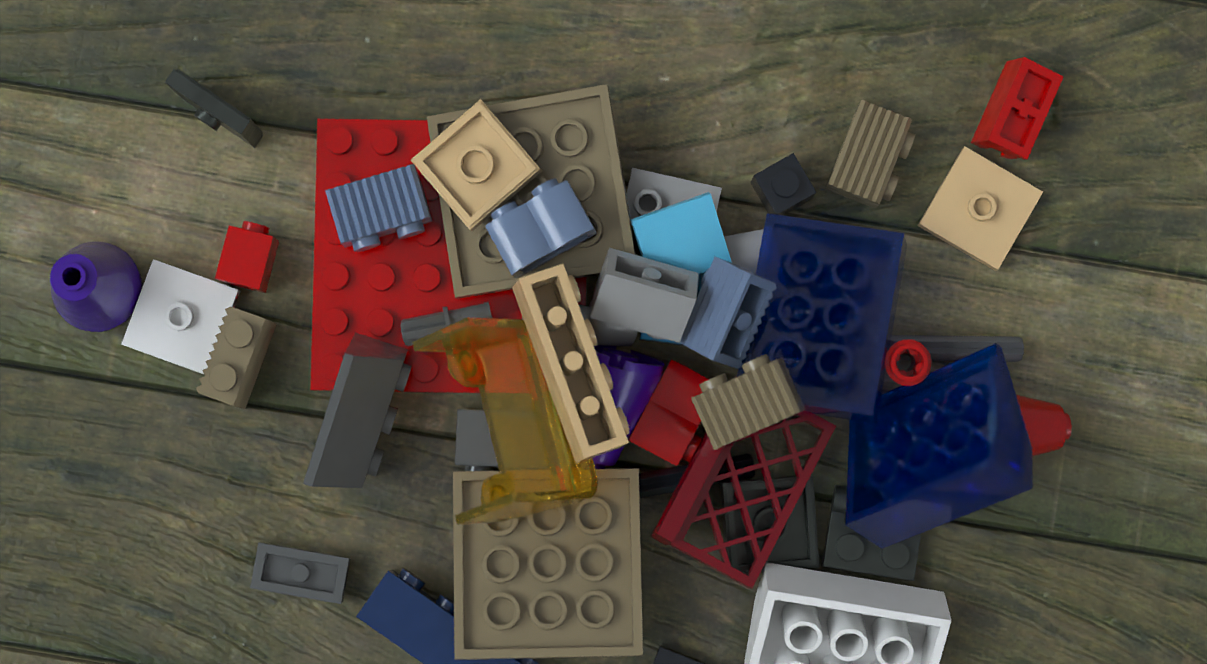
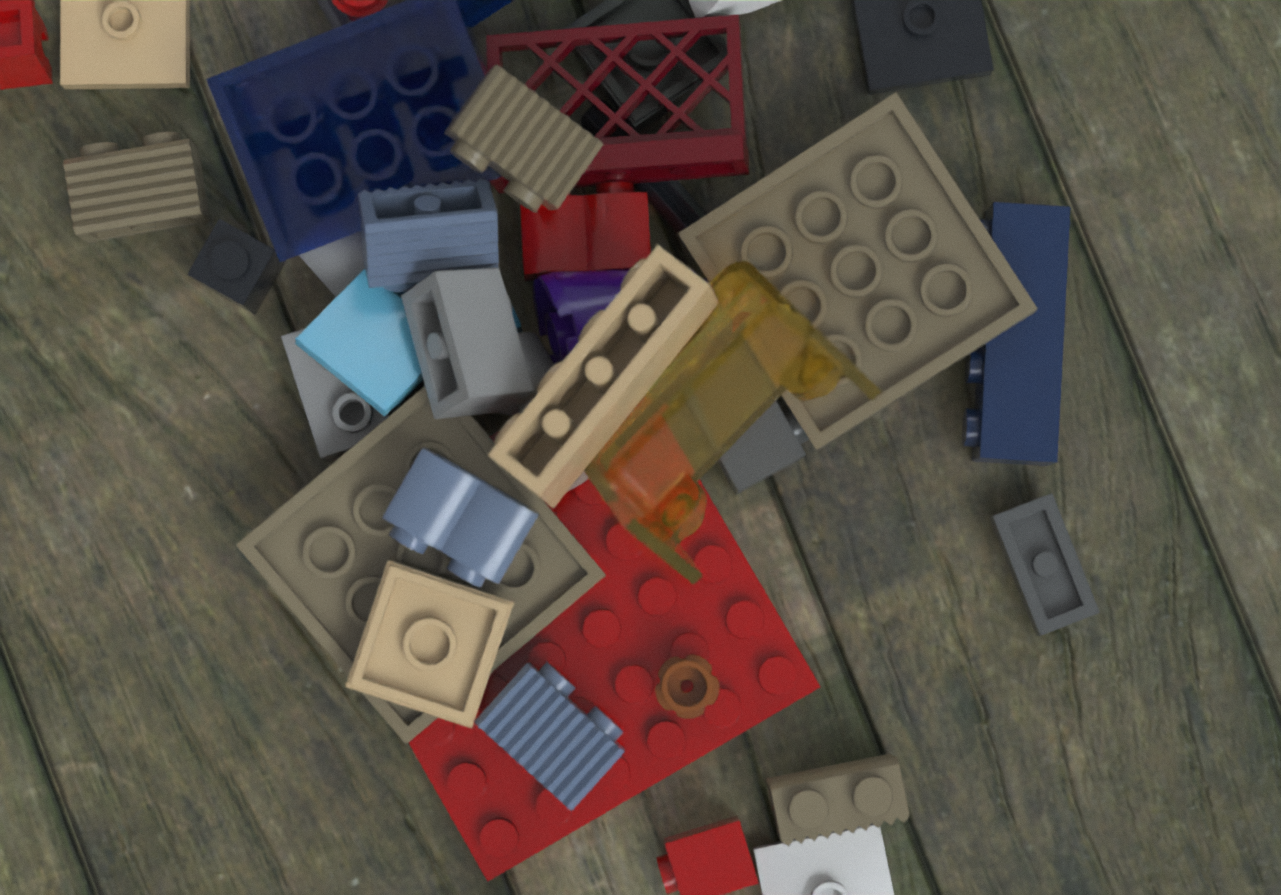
camera: 120 degrees left, 0 degrees up
dark grey slope [303,332,412,488] -> none
dark grey axle [400,302,494,346] -> none
none -> dark orange plate [655,654,719,719]

